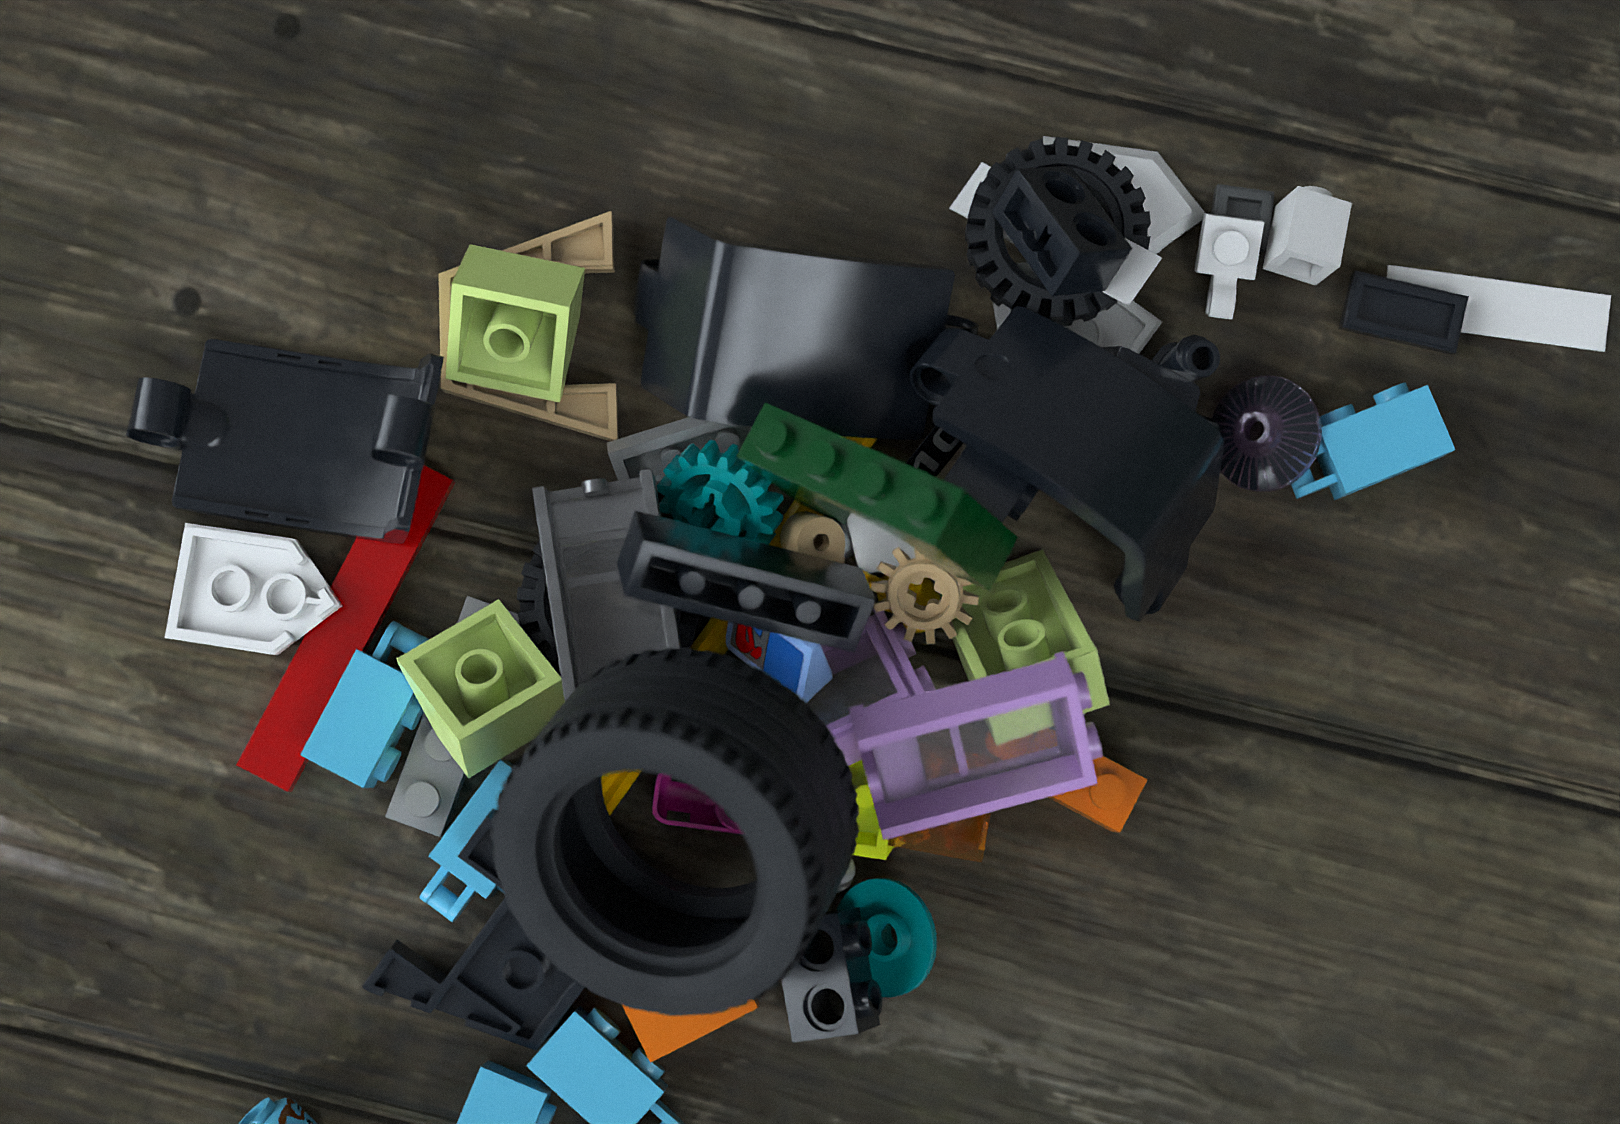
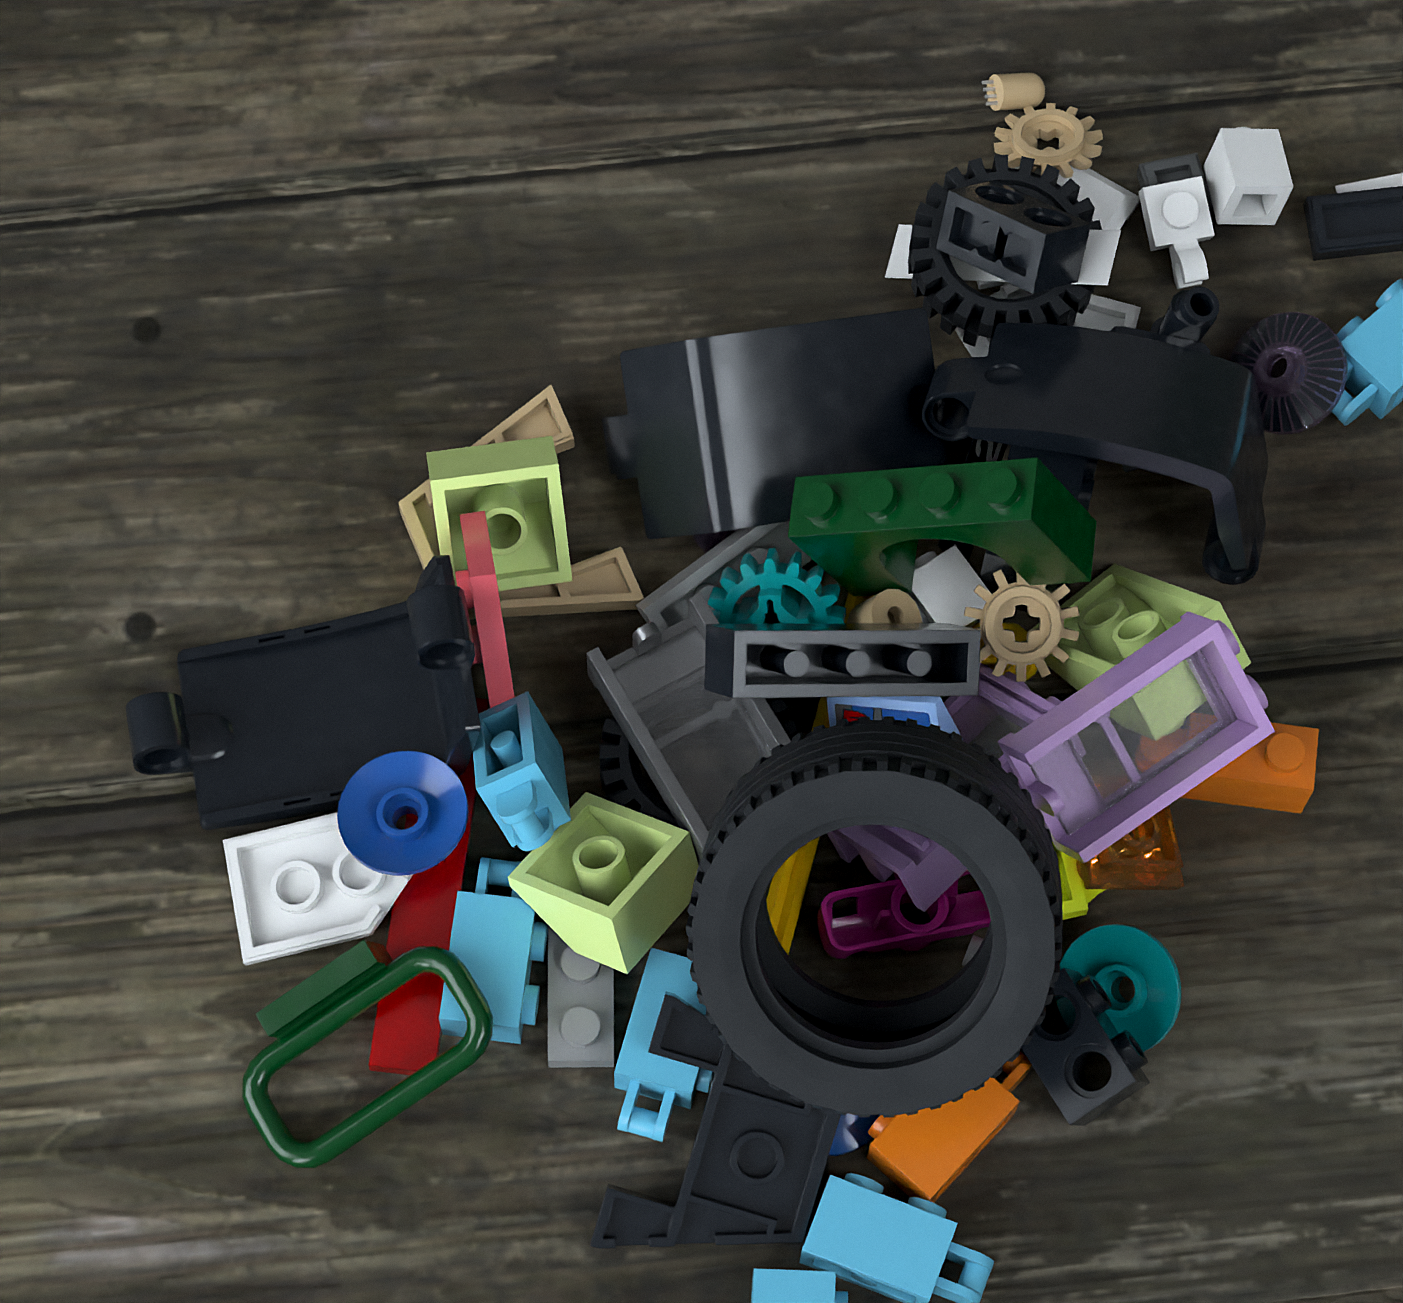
camera: 25 degrees left, 15 degrees down
none -> dark green bar [242,940,493,1168]
none -> blue dish [337,751,468,876]
none -> coral wing [455,511,515,708]
none -> medium azure brick [473,691,571,851]
none -> tan piece [982,73,1045,111]
none -> tan gear [994,103,1103,179]

